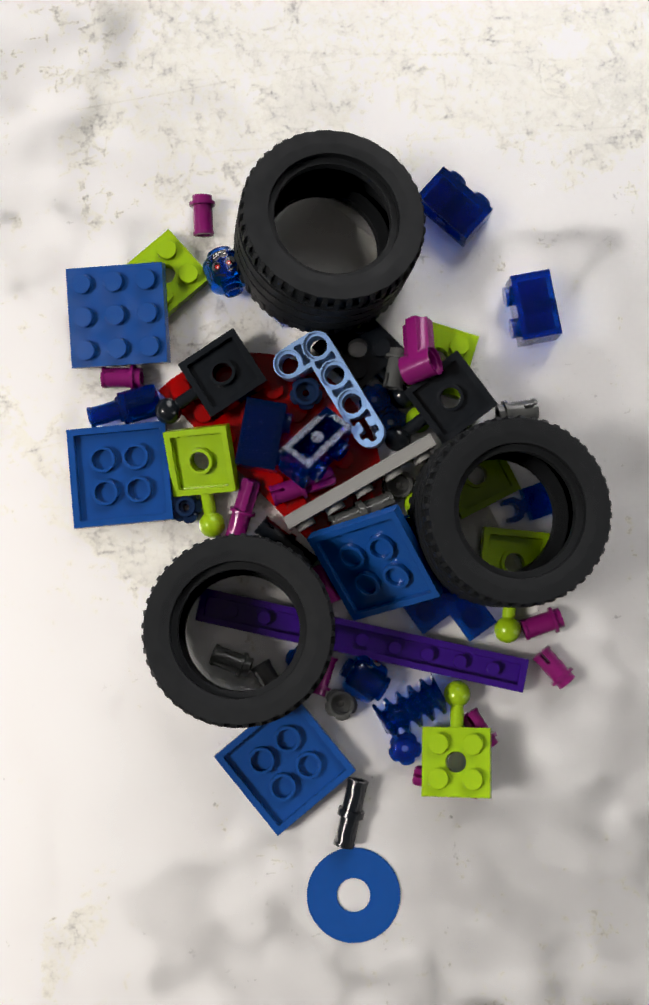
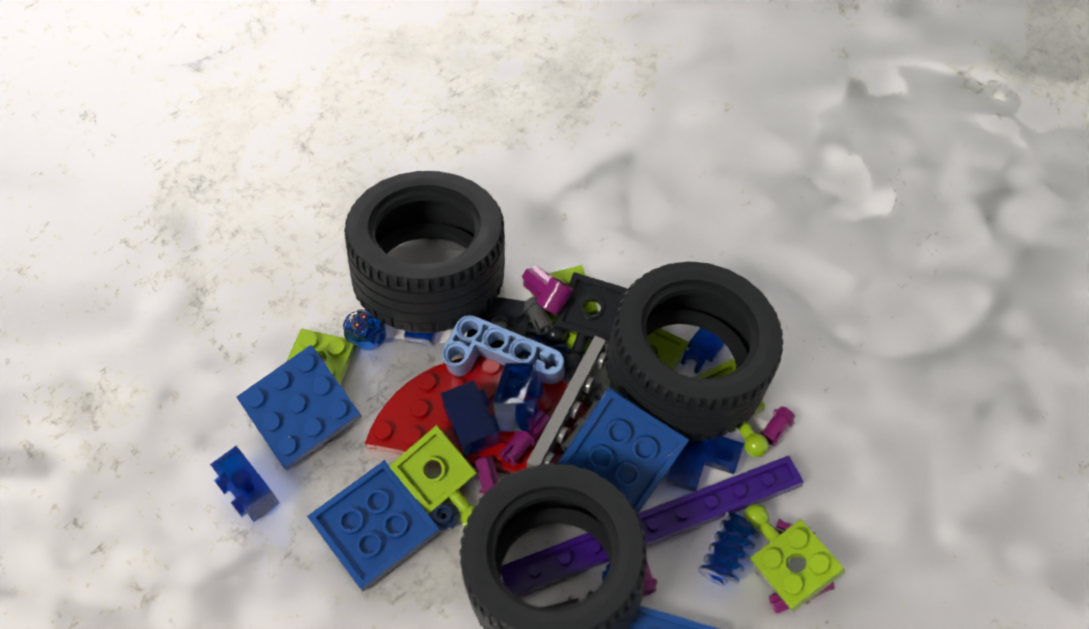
camera: 35 degrees left, 25 degrees down
clear blue arm [86,384,160,427] -> none
magenta pin [100,365,144,391] -> none
black plate [155,328,269,424] -> none
magenta pin [189,194,215,237] -> none
dark blue plate [290,378,322,410] -> none
dark grey plate [325,687,358,721] -> none
clear blue head [339,655,391,703] -> none
clear blue plate [389,732,422,765] -> none
clear blue brick [420,166,493,247] -> none
clear blue brick [502,269,562,347] -> none
magenta pin [532,645,575,689] -> none
none -> clear blue brick [210,445,280,522]

